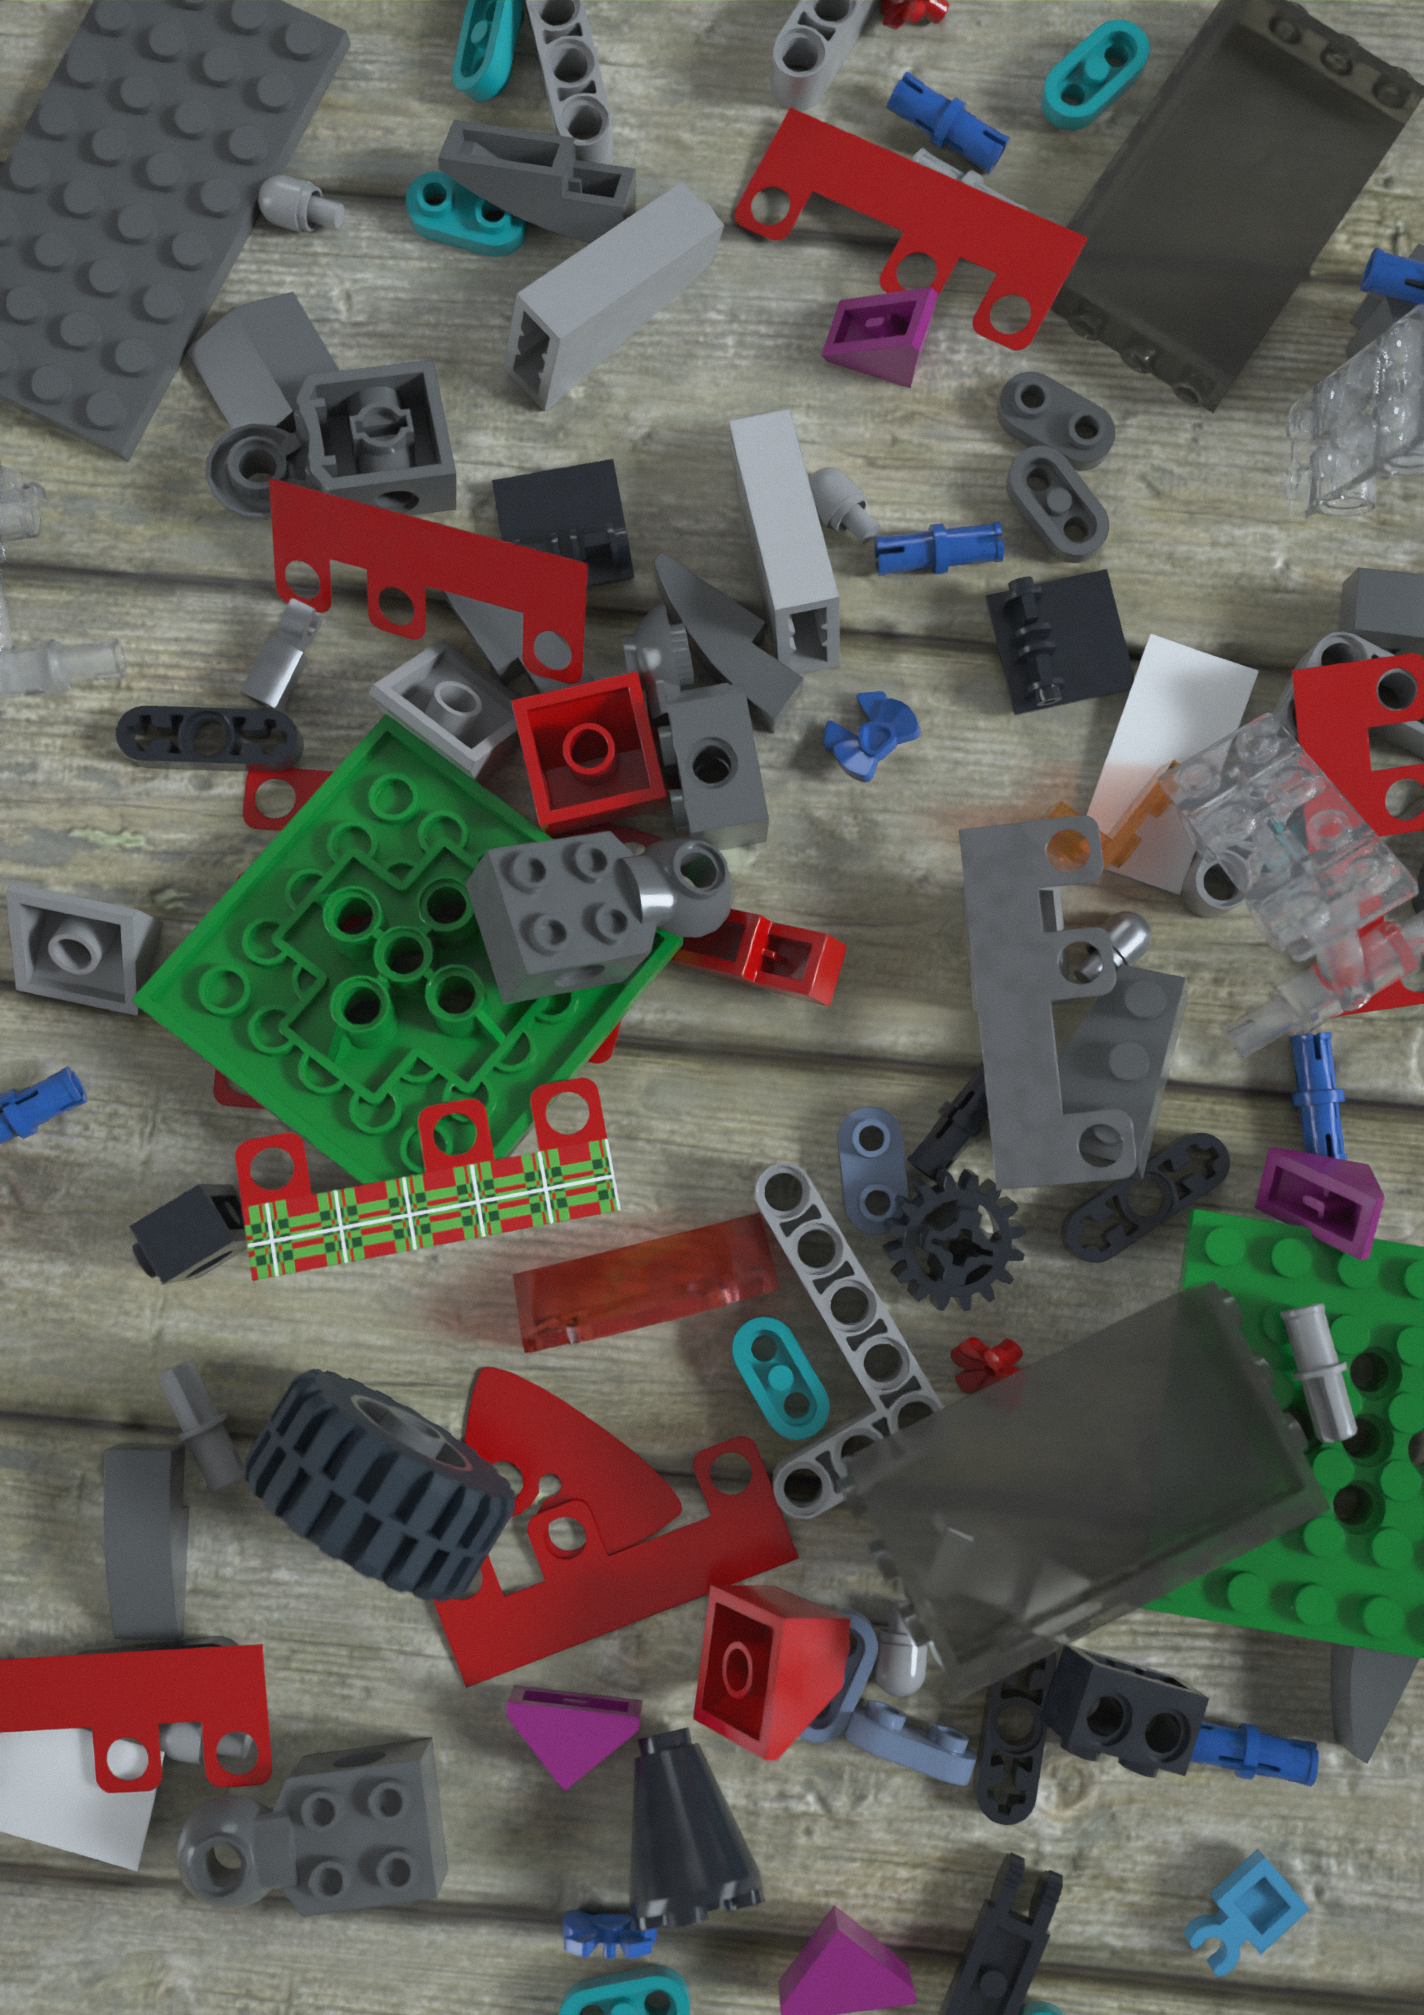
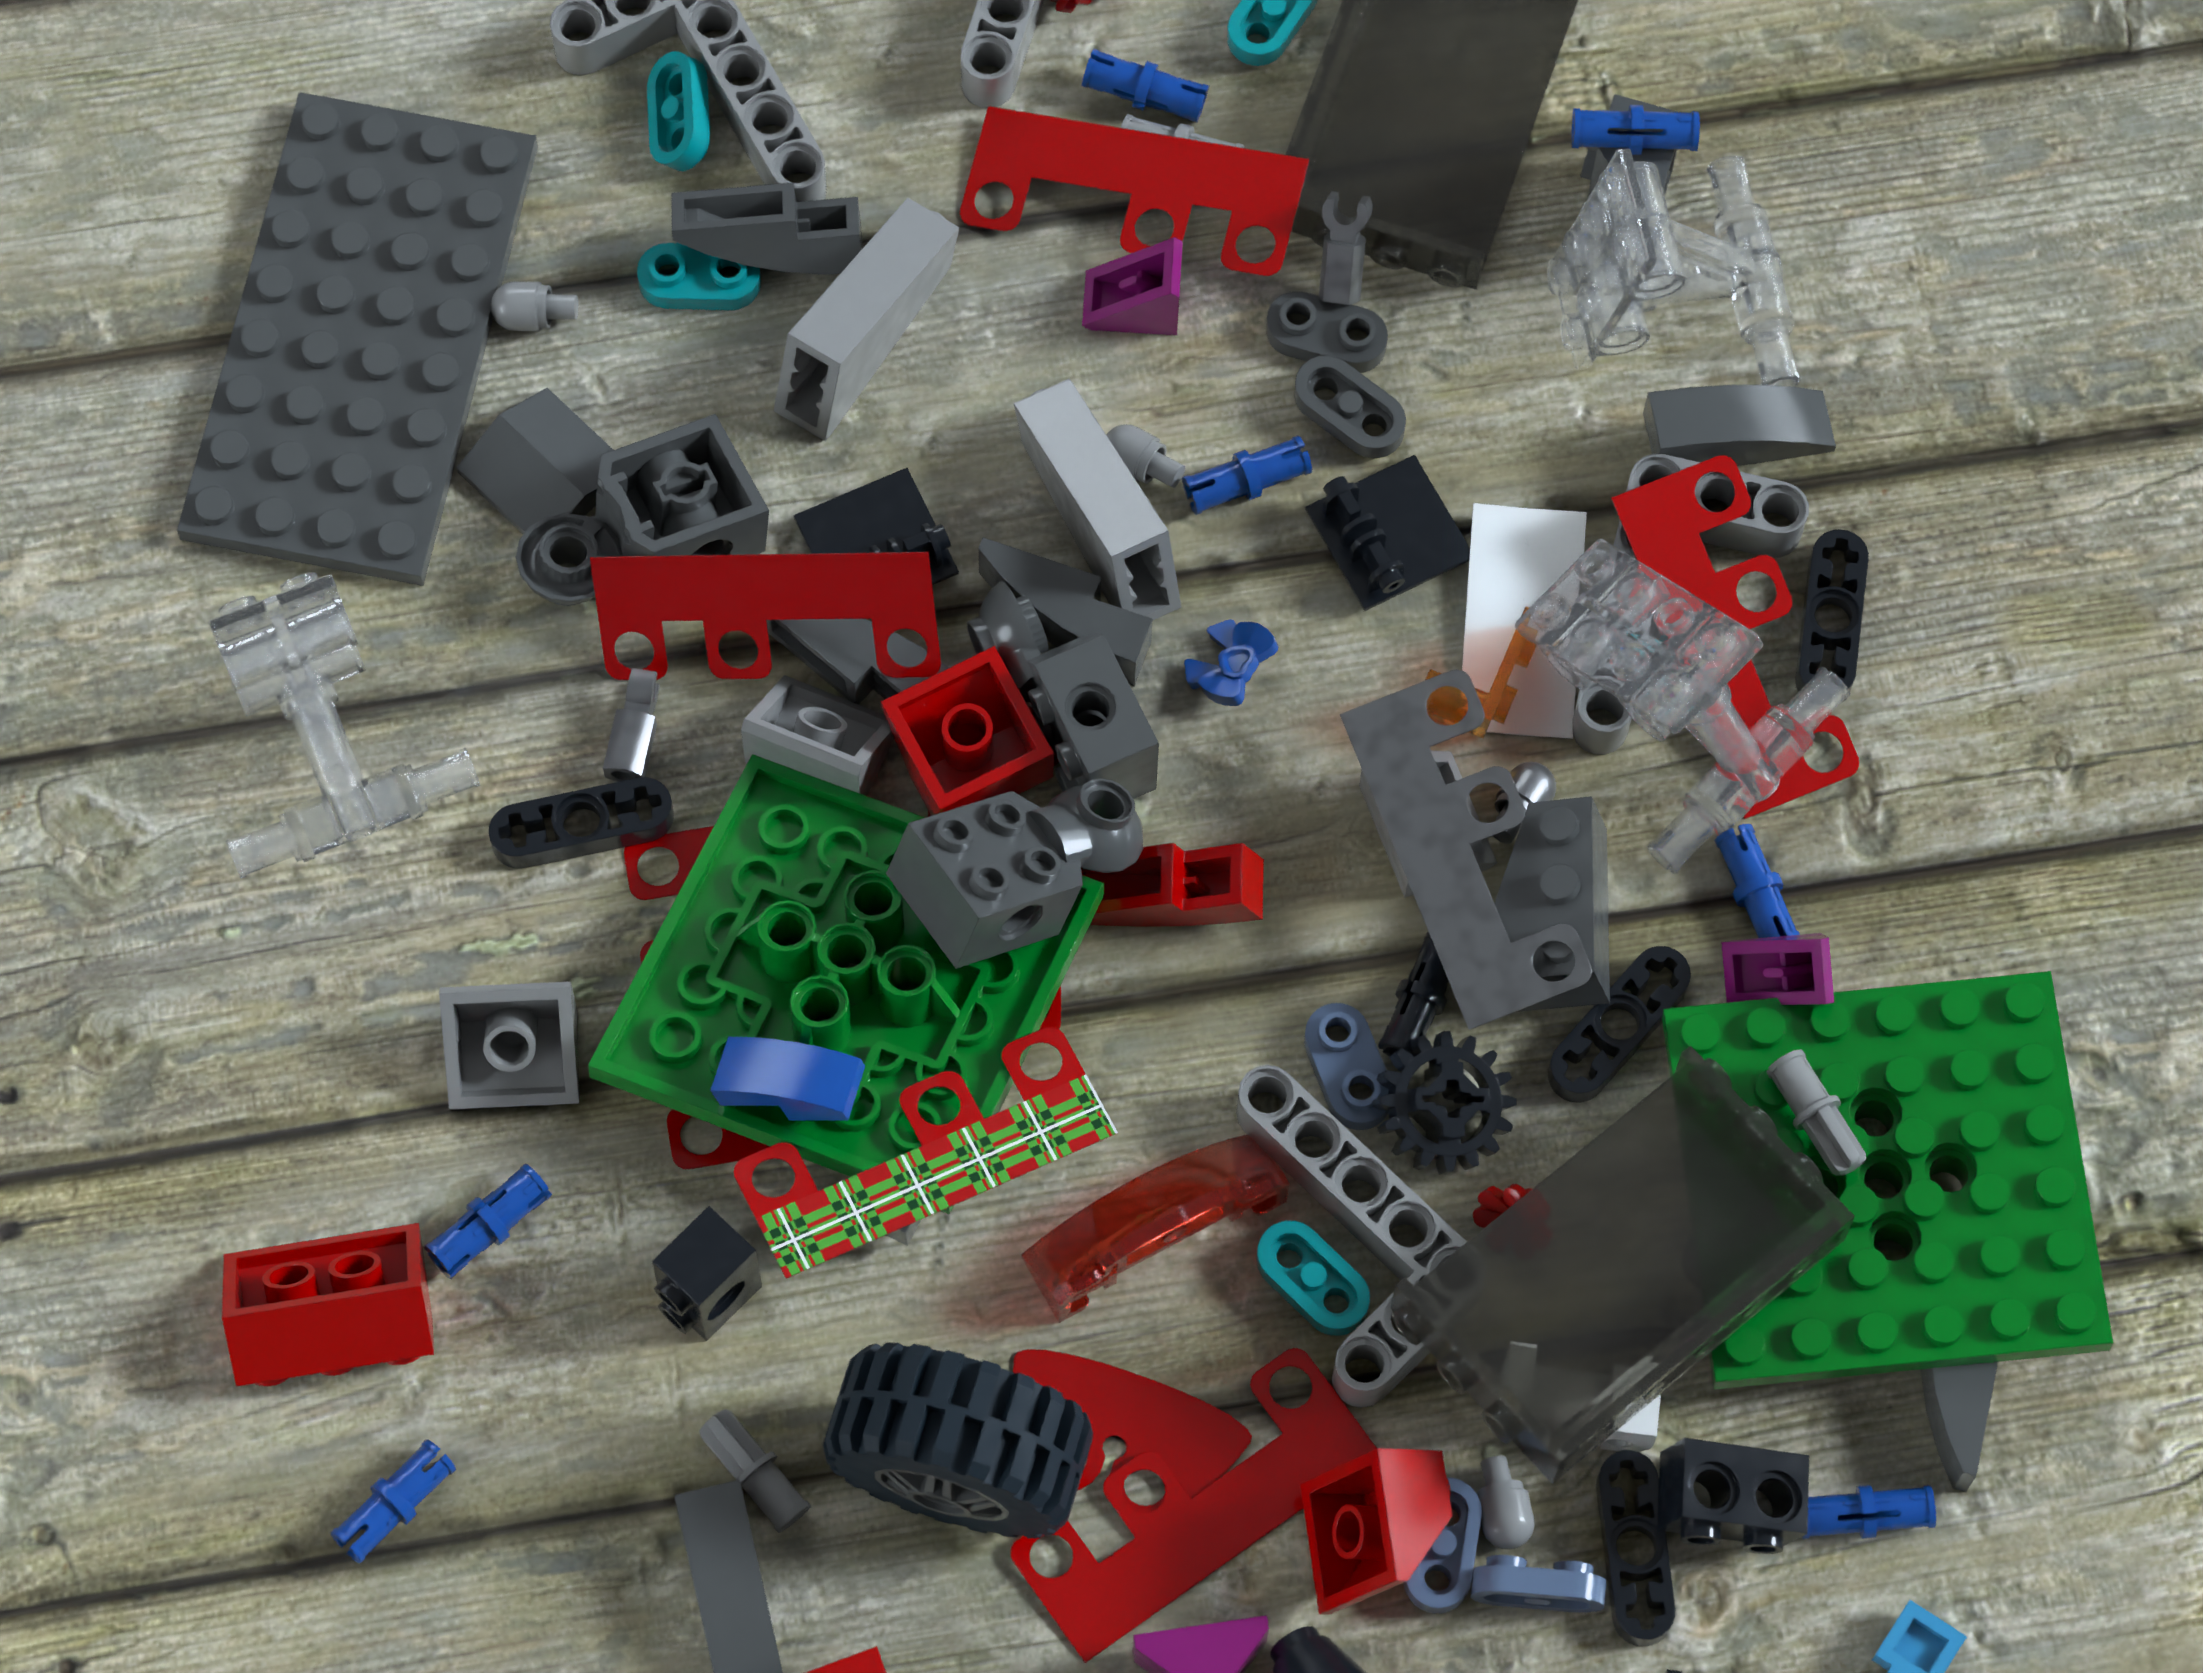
camera: 20 degrees left, 15 degrees down
none -> blue slope [710,1037,865,1121]
none -> flat silver bar [1319,191,1373,305]

